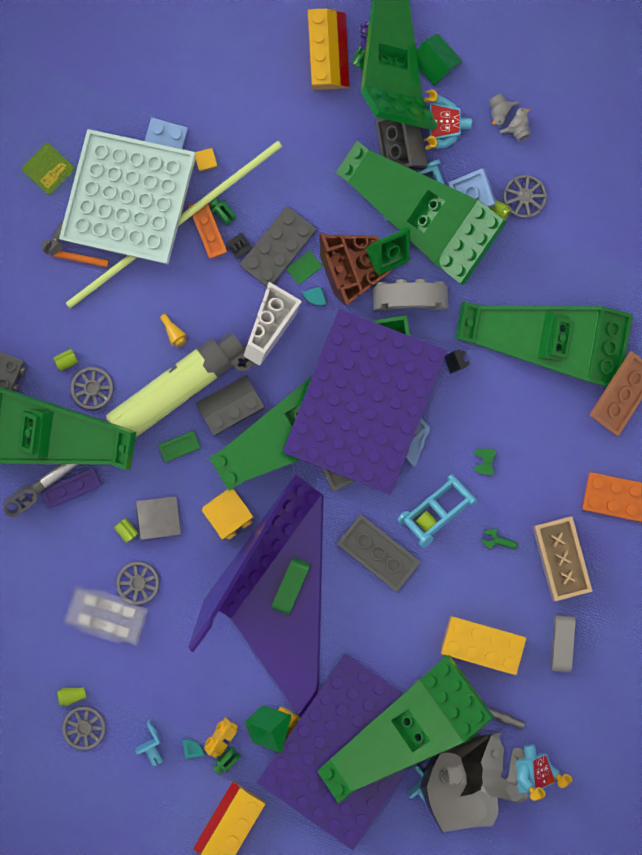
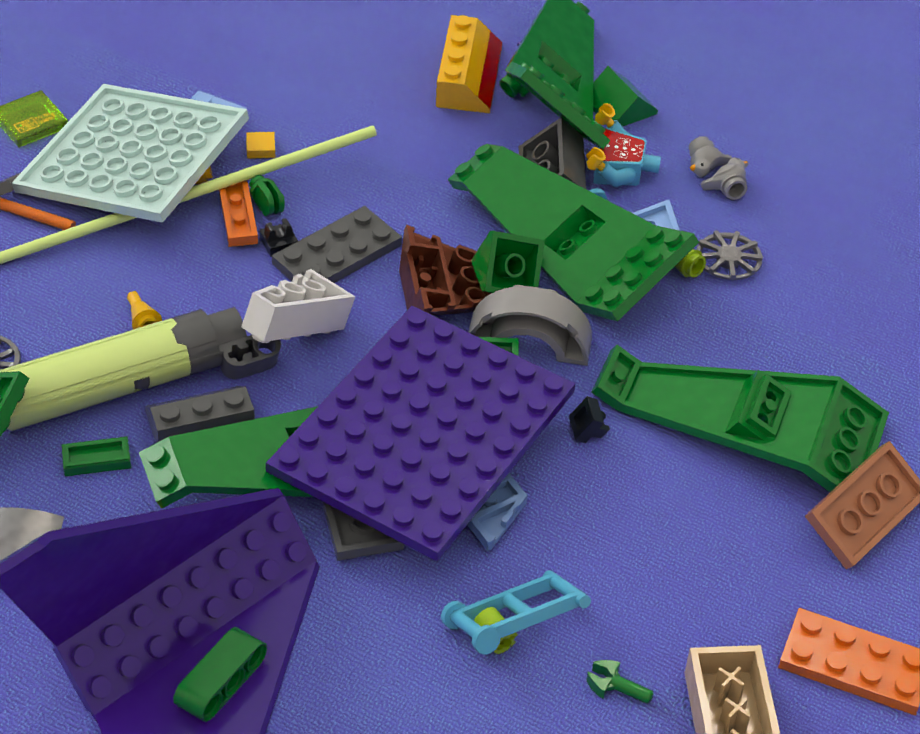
camera: 10 degrees right, 40 degrees down
green sticker [286,250,323,285] -> none
teal tile [302,286,326,306] -> none
dark grey plate [337,514,421,592] -> none
green piece [474,448,497,475] -> none

